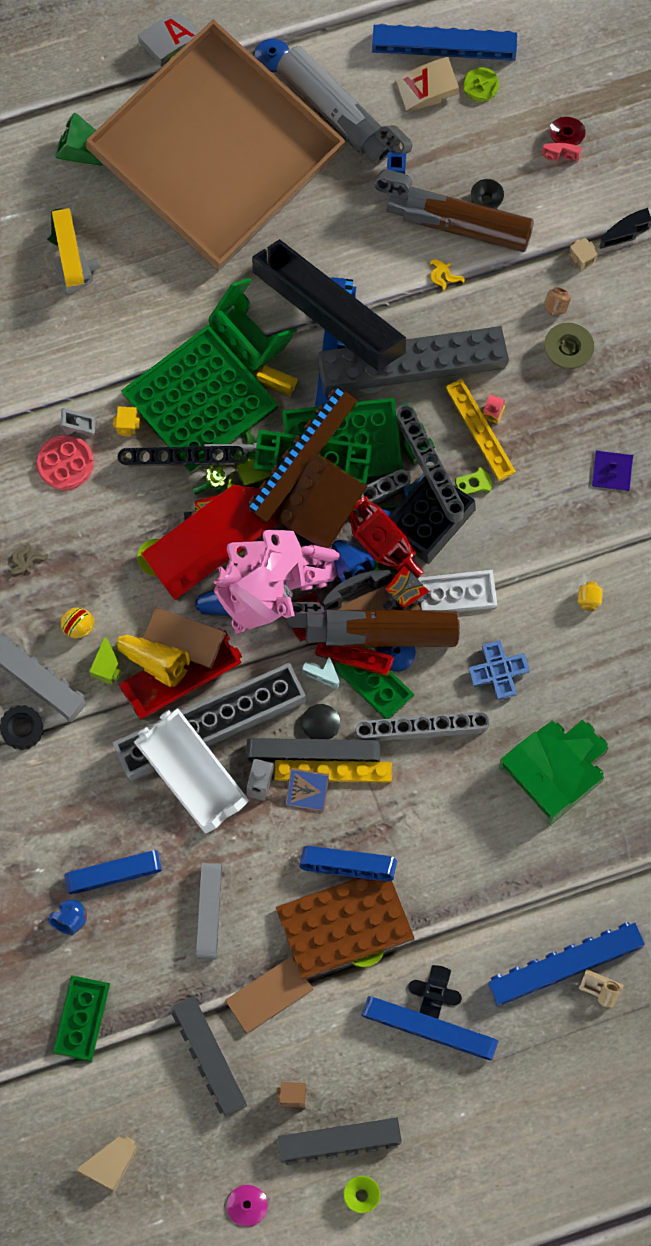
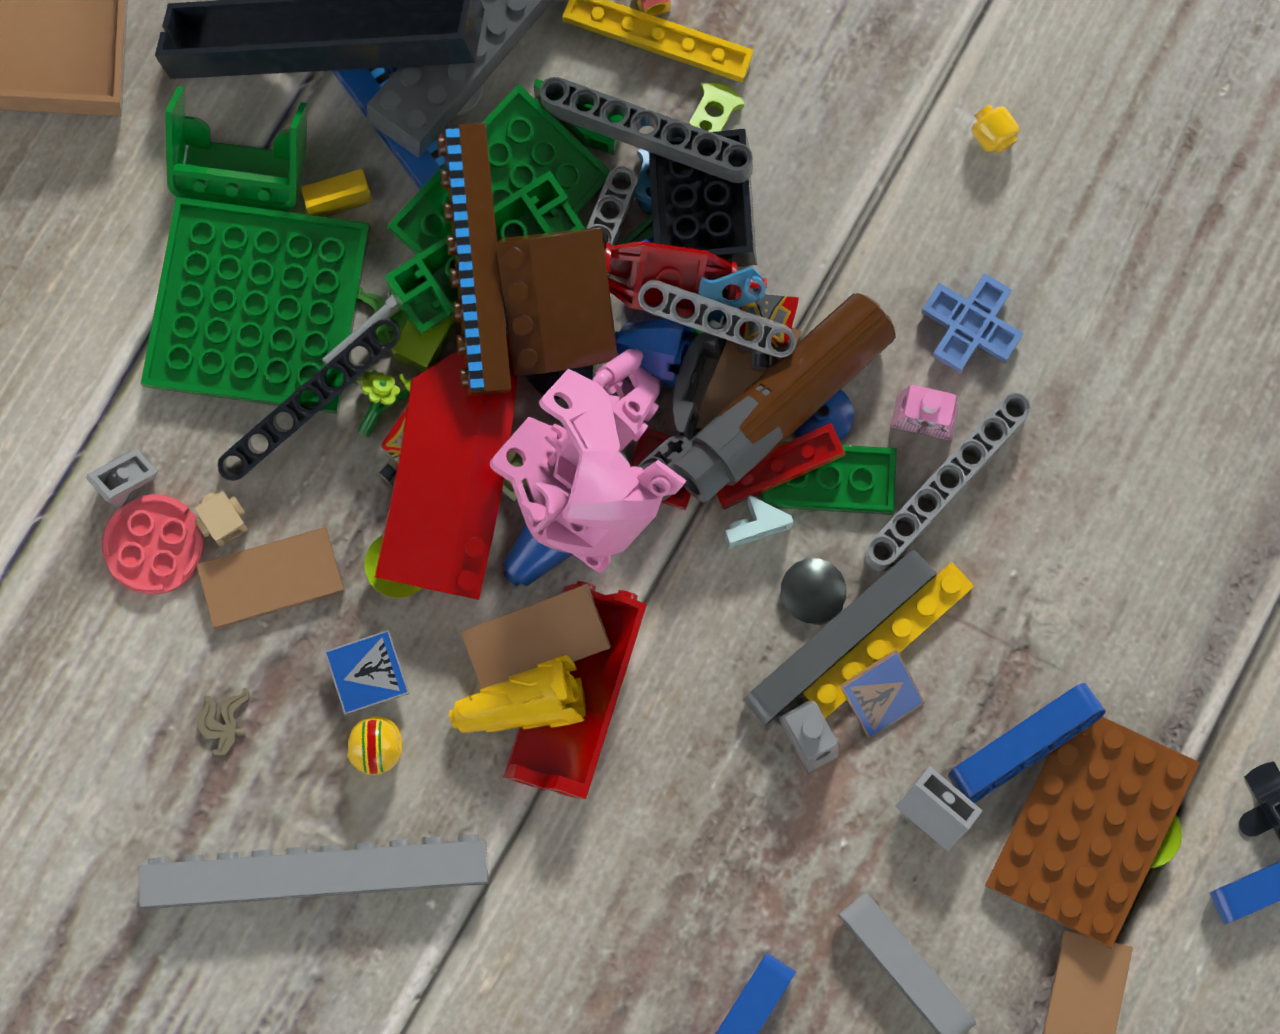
camera: 45 degrees left, 5 degrees up
black tyre [0,705,44,750] -> none
lime slope [90,637,121,685] -> none
light grey brick [112,662,306,782] -> none
yellow brick [113,406,140,437] -> none
white cylinder [134,708,249,834] -> none
white tile [418,570,498,612] -> none
green panel [498,719,608,826] -> none
none -> tan brick [194,491,248,548]
none -> medium nougat tile [196,527,345,630]
none -> piece [324,630,410,716]
none -> light grey beam [638,280,796,358]
none -> dark azure piece [698,266,766,323]
none -> bright pink torso [890,385,959,441]
none -> light grey brick [895,766,983,851]

